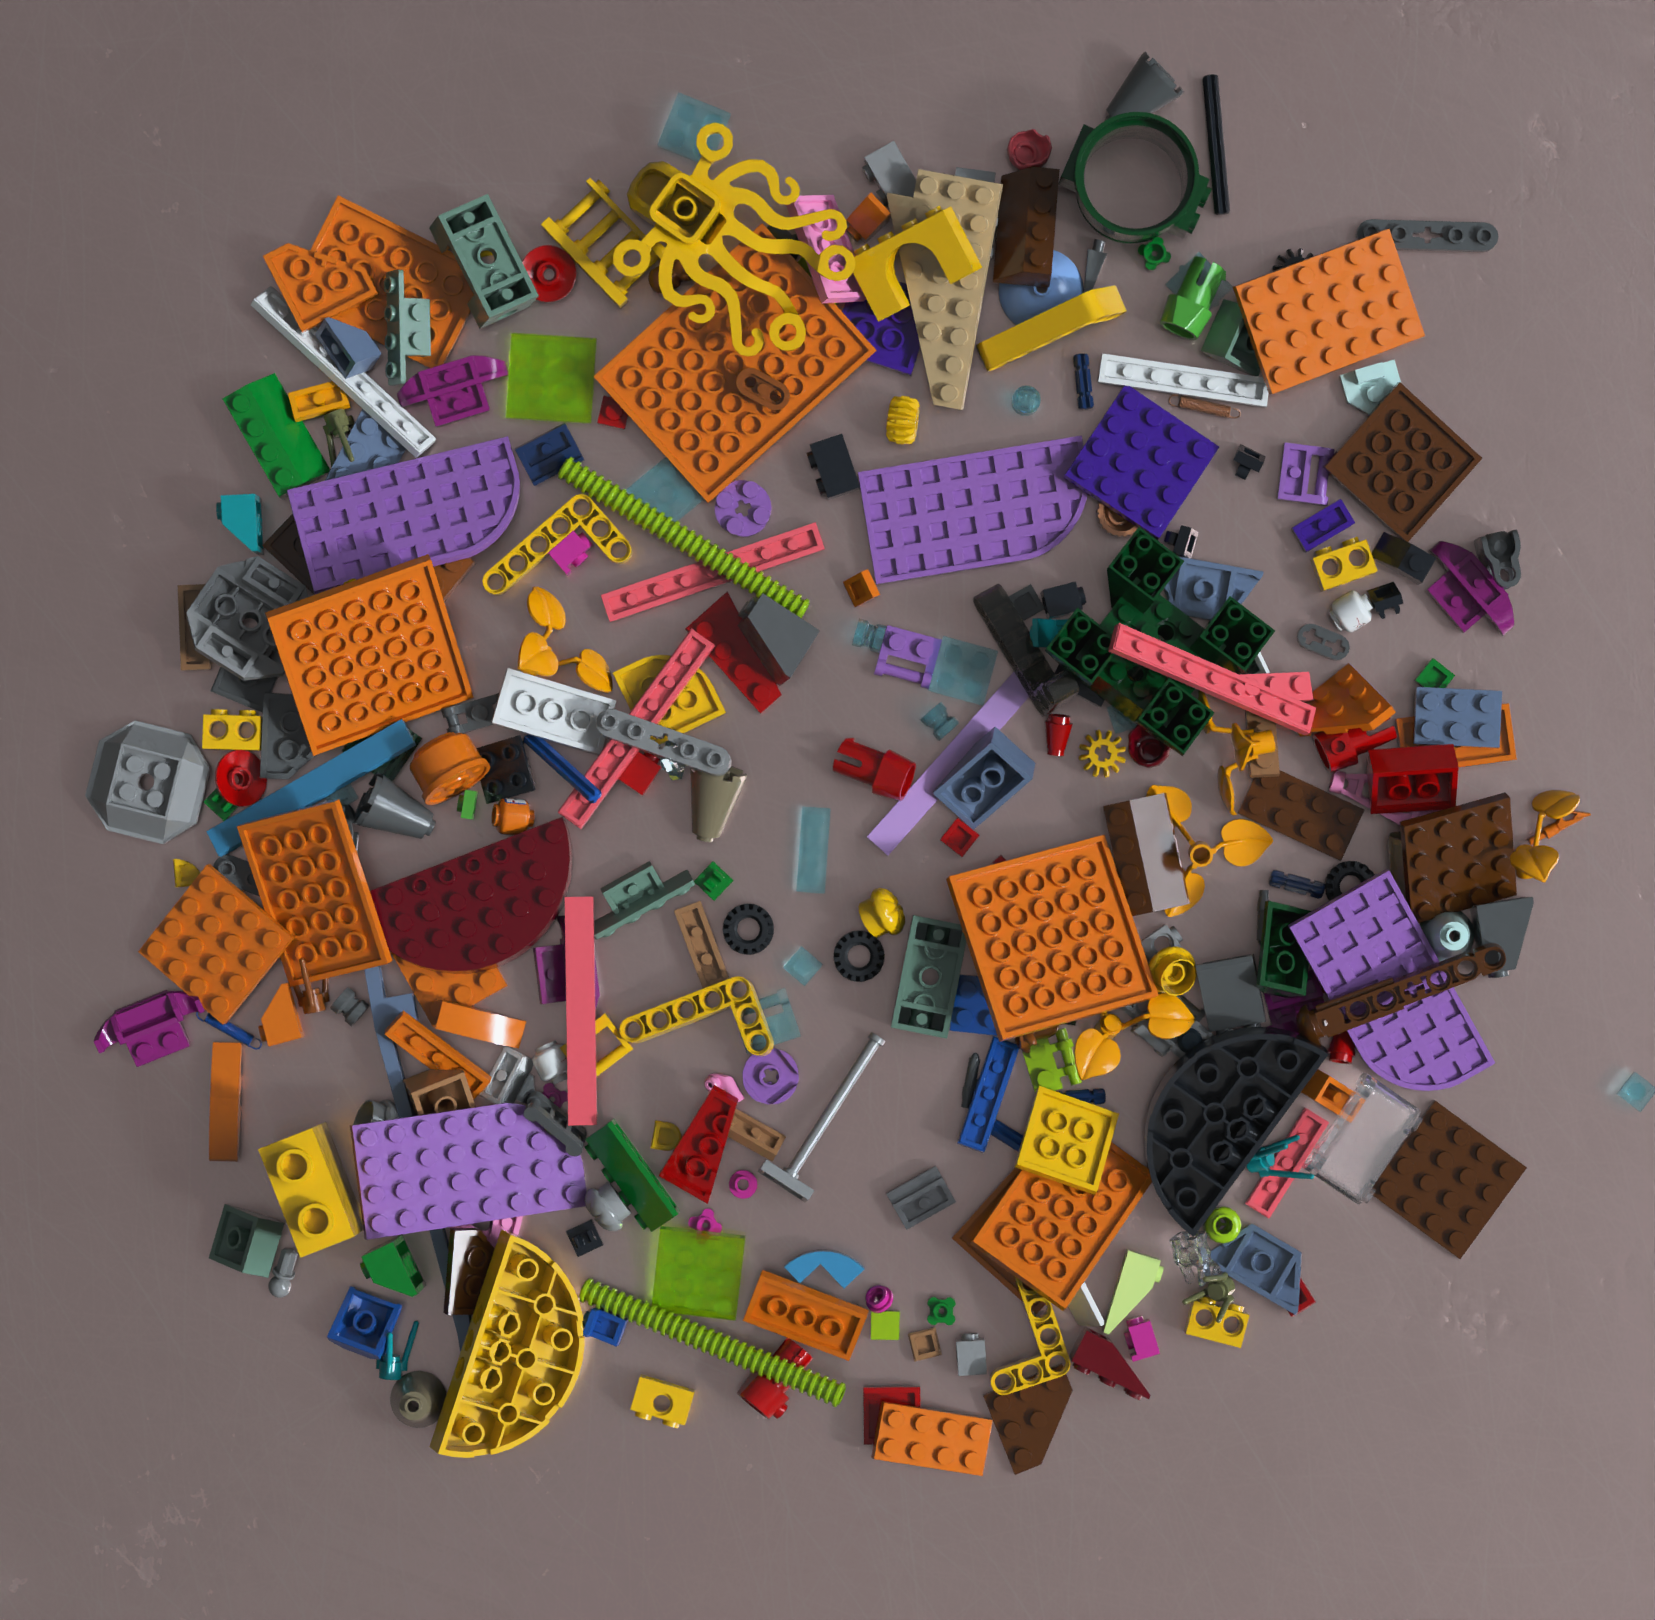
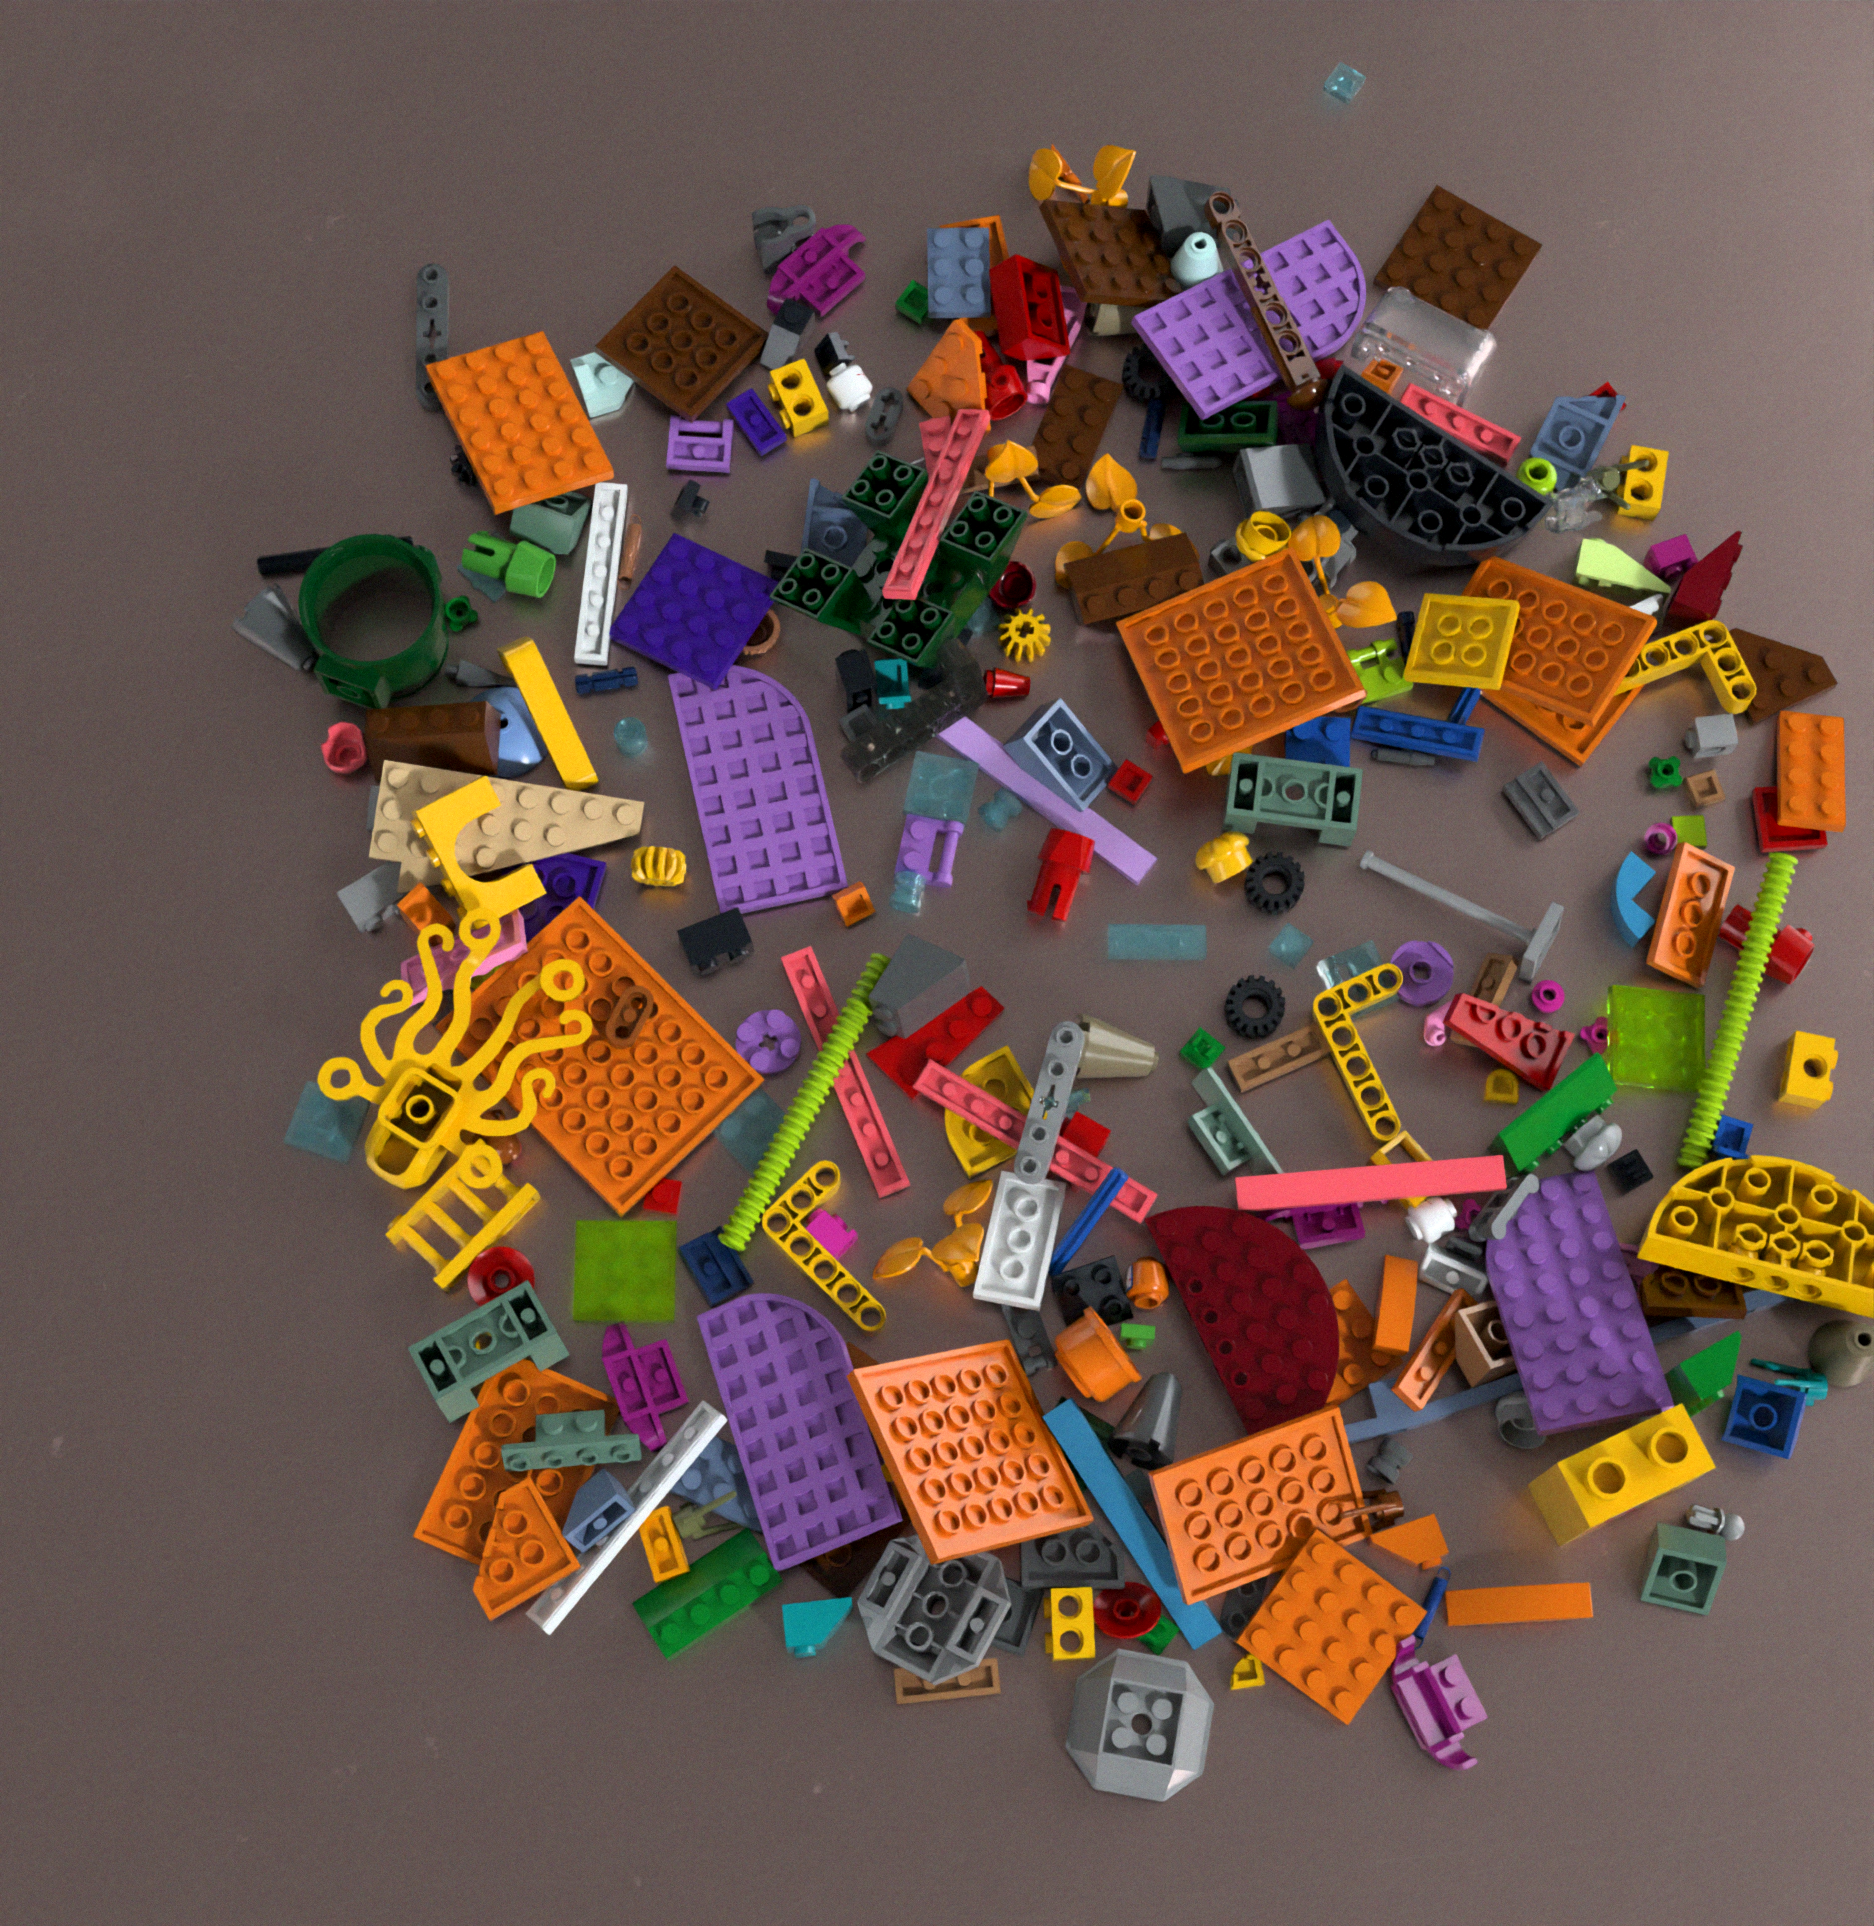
camera: 95 degrees left, 15 degrees down
teal plant [1247,1135,1314,1179] -> none

